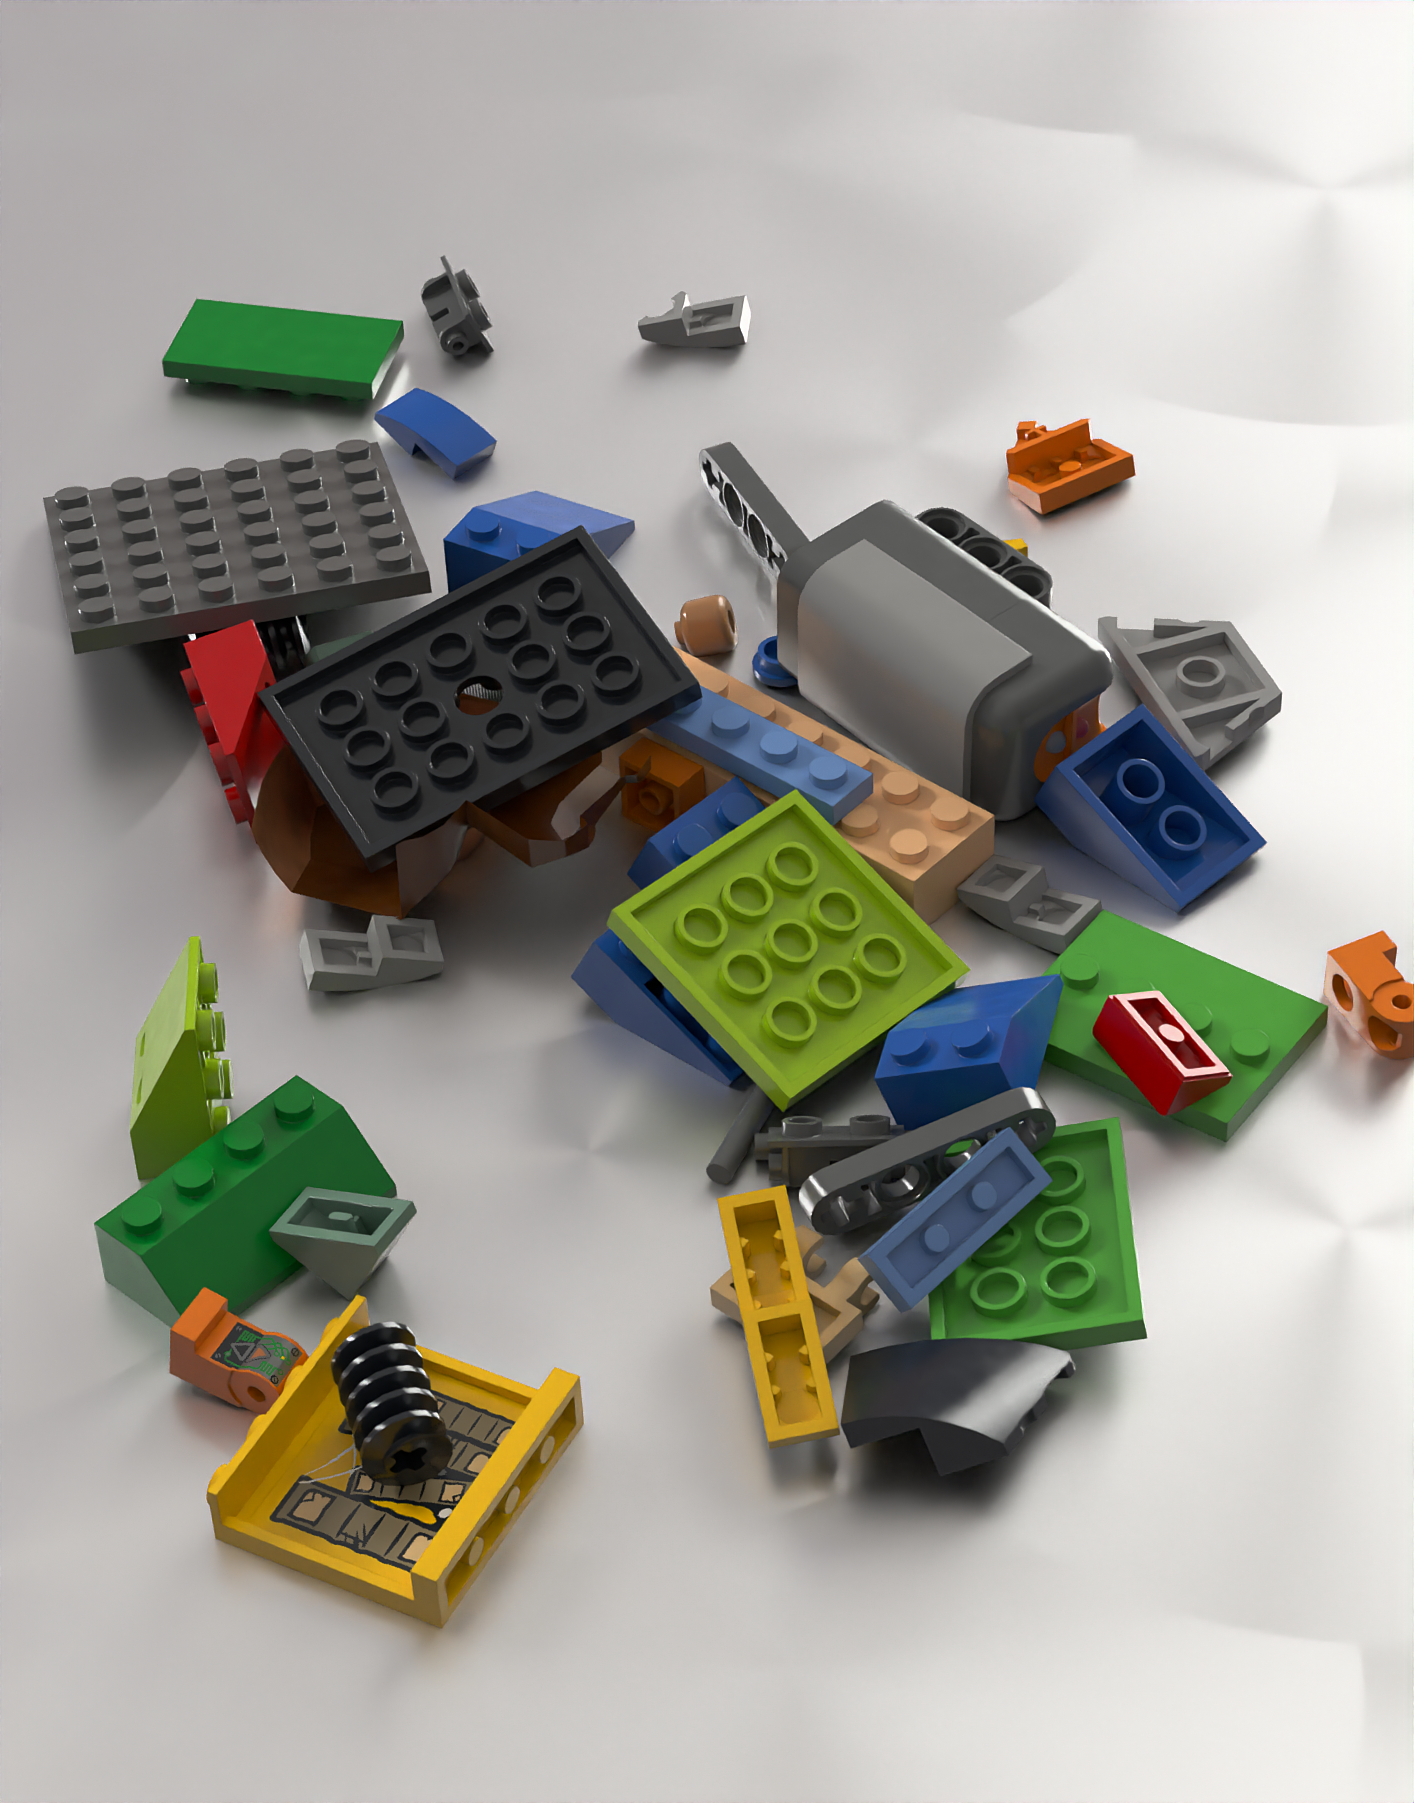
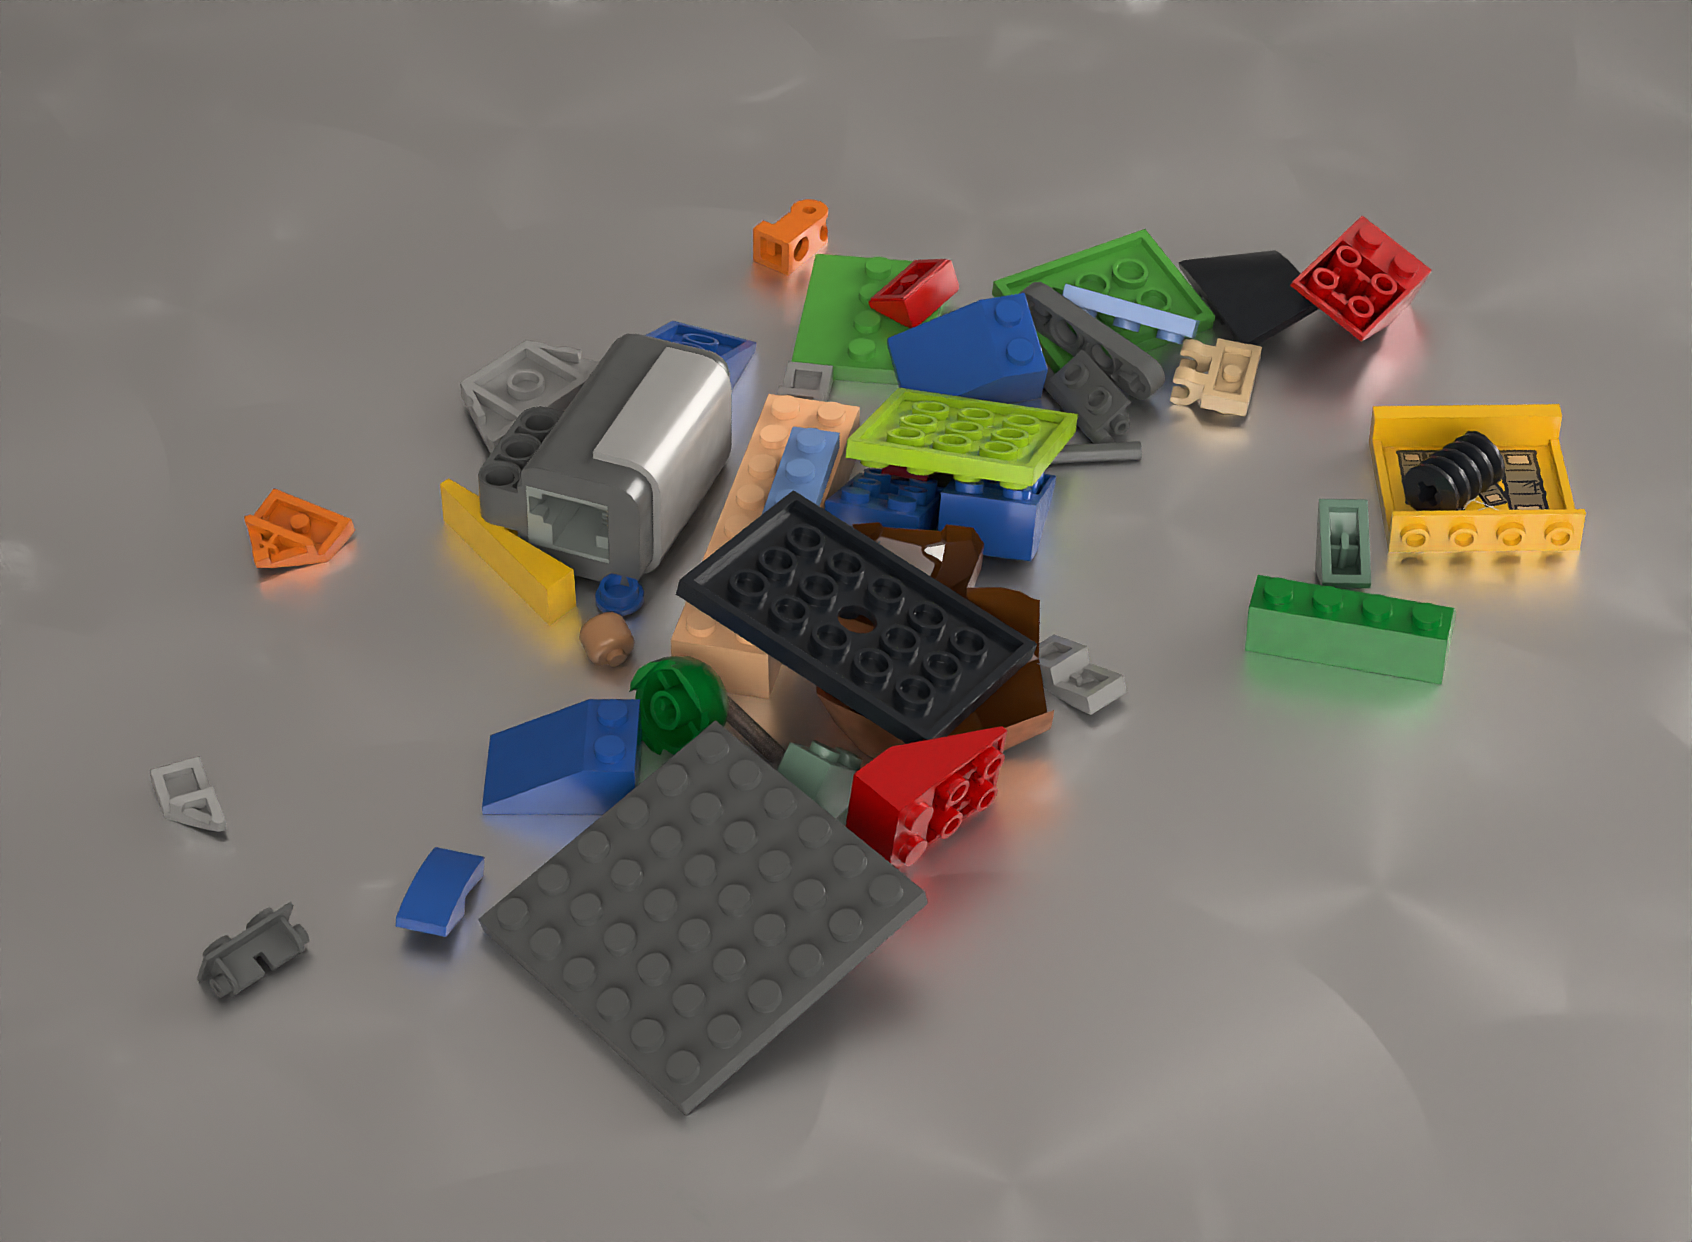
camera: 120 degrees left, 0 degrees up
lime slope [130,936,234,1179] -> none
green tile [162,299,405,402] -> none
orange leg [169,1287,309,1415] -> none
dark grey beam [699,442,810,580] -> none
yellow slope [717,1185,840,1449] -> none
none -> red slope [1290,216,1432,342]

